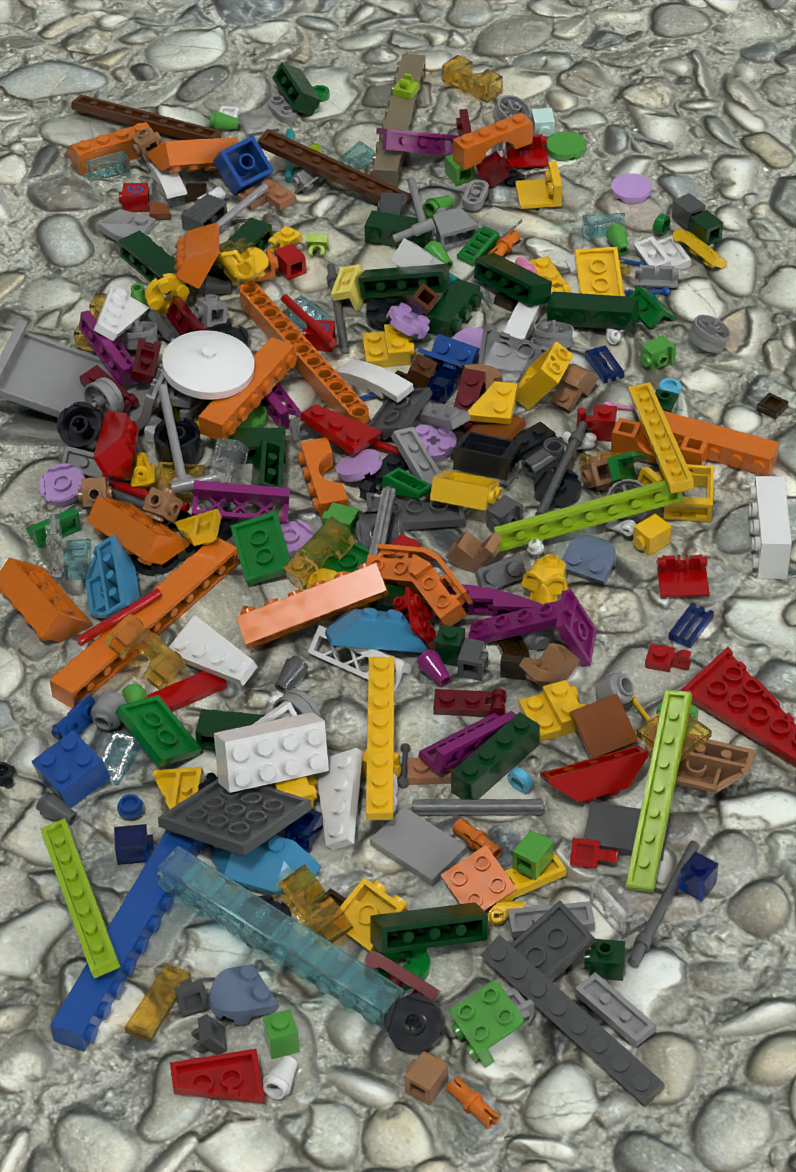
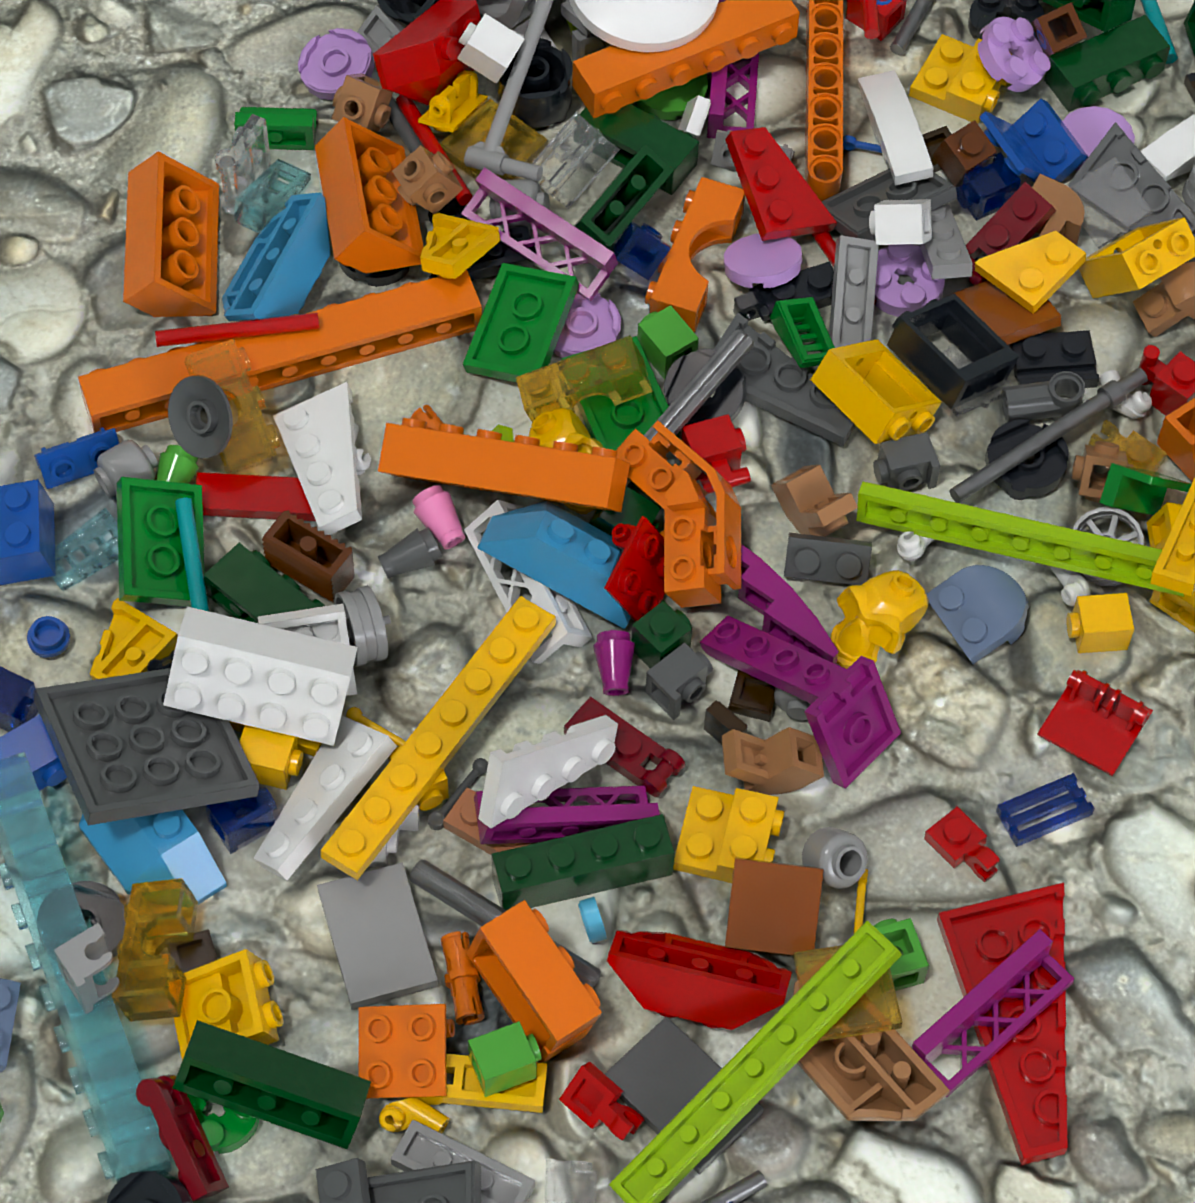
camera: 30 degrees right, 15 degrees up
none -> light grey hinge [54,923,120,1014]
none -> dark grey dish [168,375,233,458]
none -> teal bar [175,498,209,611]
none -> reddish brown brick [262,510,355,602]
none -> bright pink cone [412,485,466,549]
none -> white brick [457,13,524,84]
none -> orange piece [466,900,602,1063]
none -> white wing [478,715,618,828]
none -> clear blue brick [614,221,671,281]
none -> white tile [678,95,711,139]
none -> white brick [869,199,932,245]
none -> magenta fence [912,929,1075,1097]

